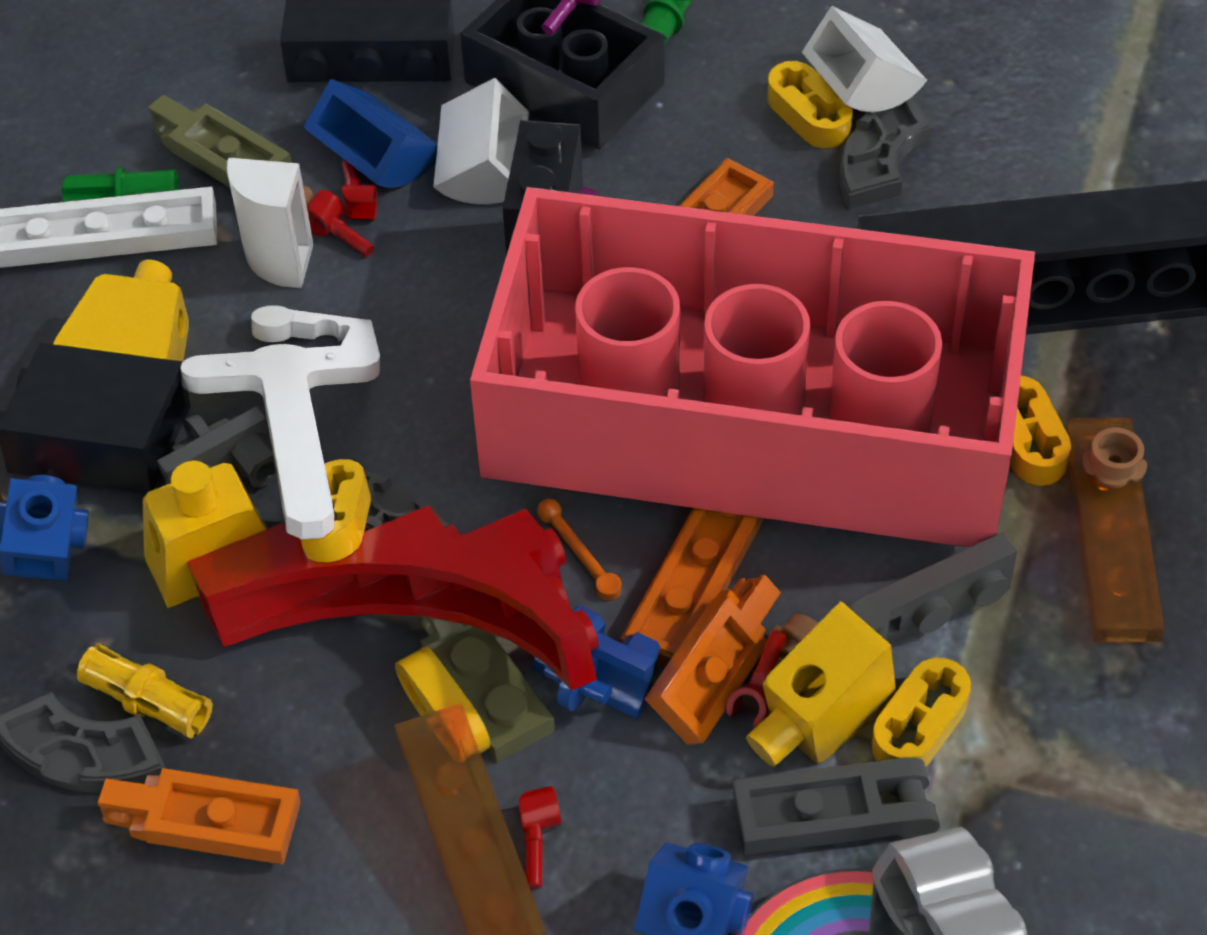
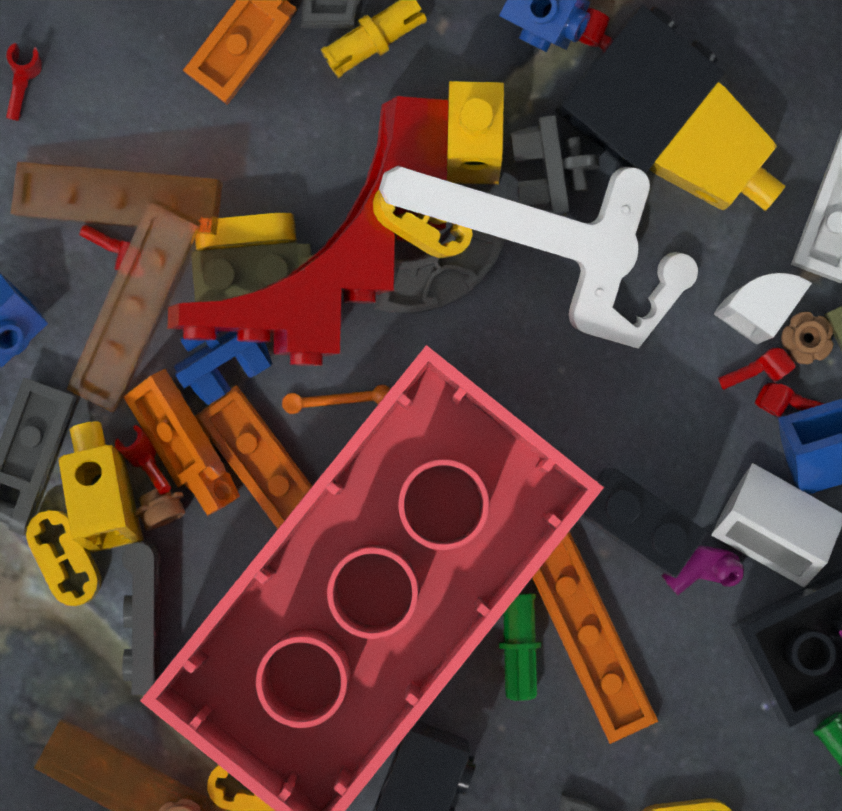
camera: 120 degrees right, 35 degrees up
none -> clear orange tile [66,199,202,413]

